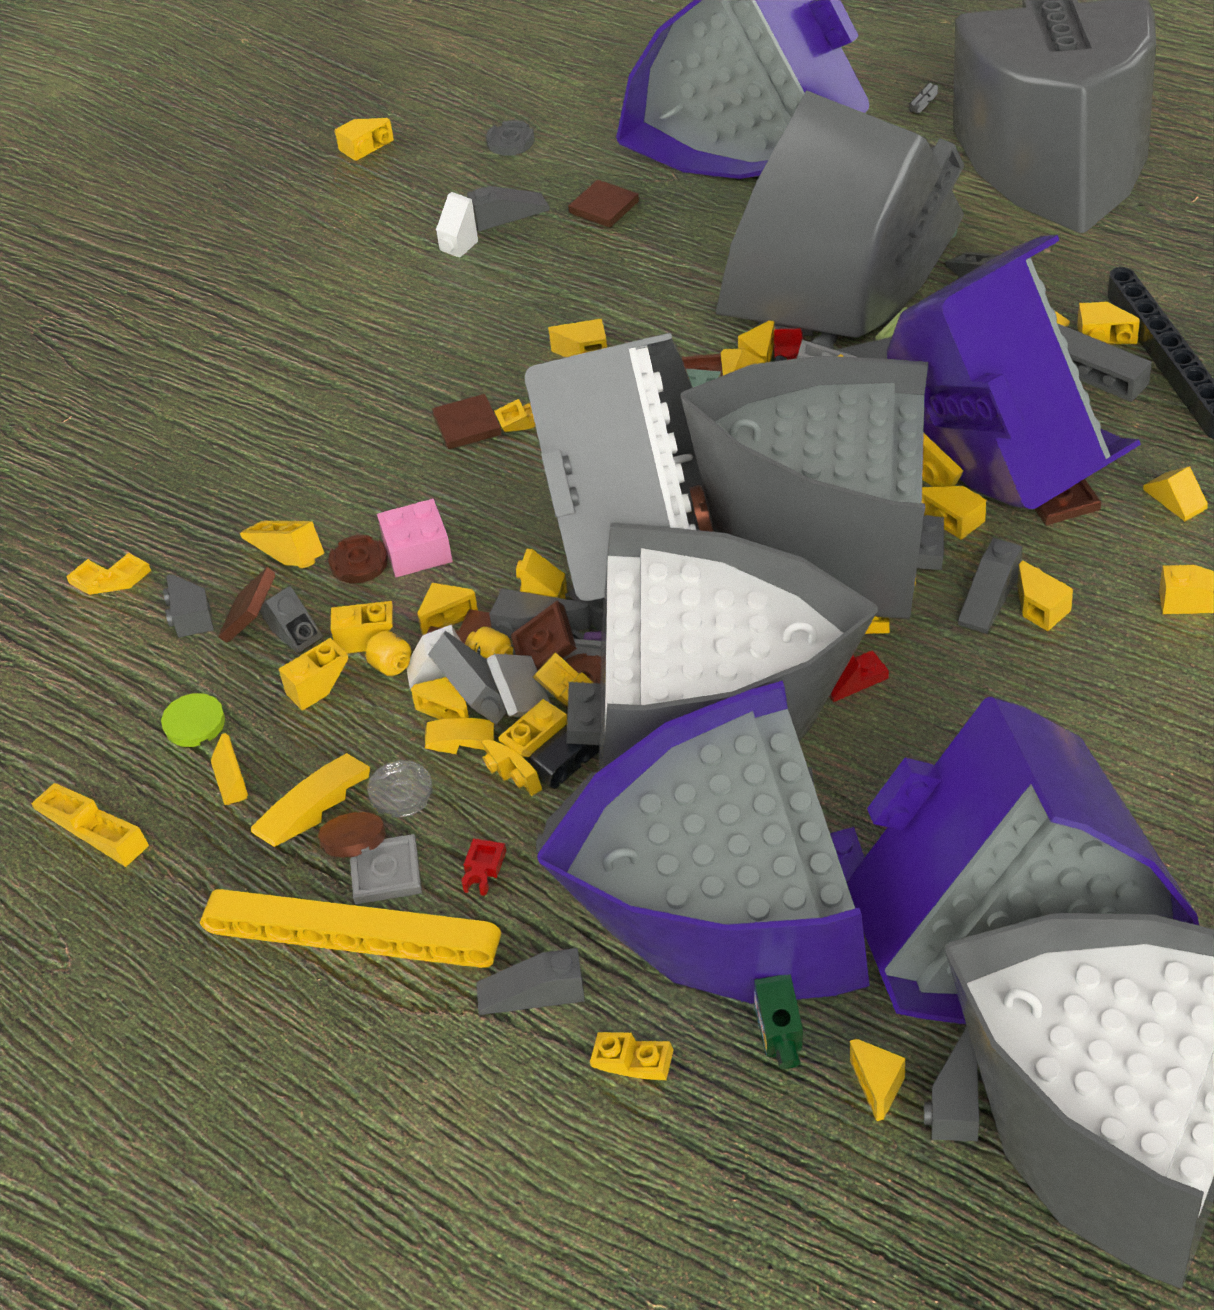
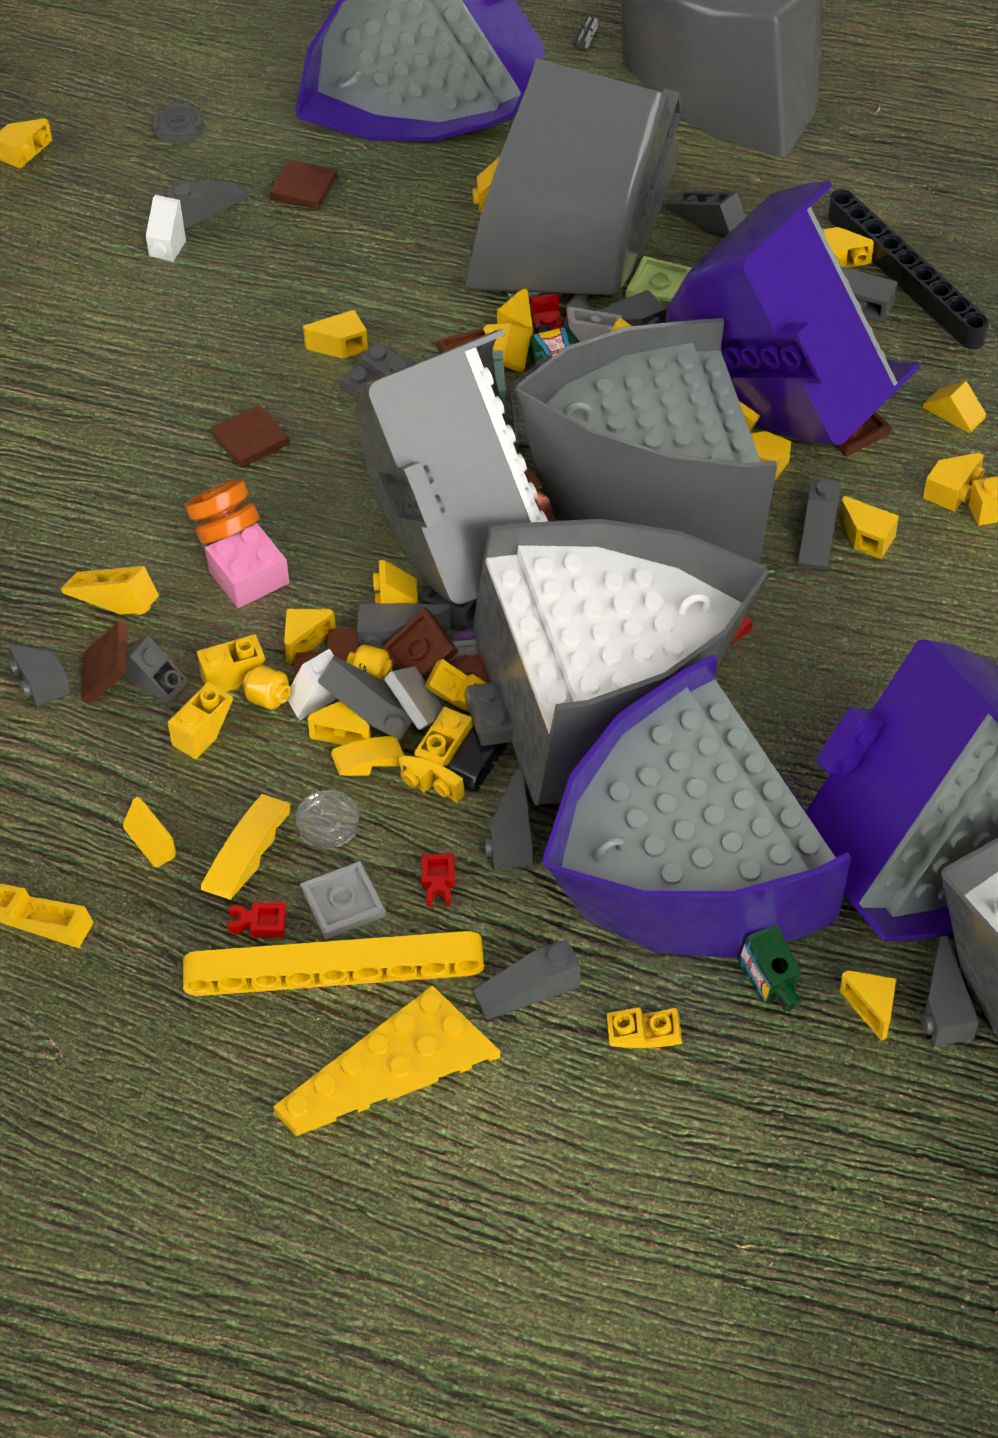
camera: 20 degrees left, 5 degrees up
lime tile [161,693,225,747] -> none
copper tile [318,812,386,858] -> none
copper tile [328,535,388,584] -> none
yellow slope [494,399,536,432] -> none
none -> orange wheel [184,479,260,544]
none -> red plate [227,902,287,938]
none -> yellow wing [273,985,500,1136]
none -> yellow slope [923,453,985,512]

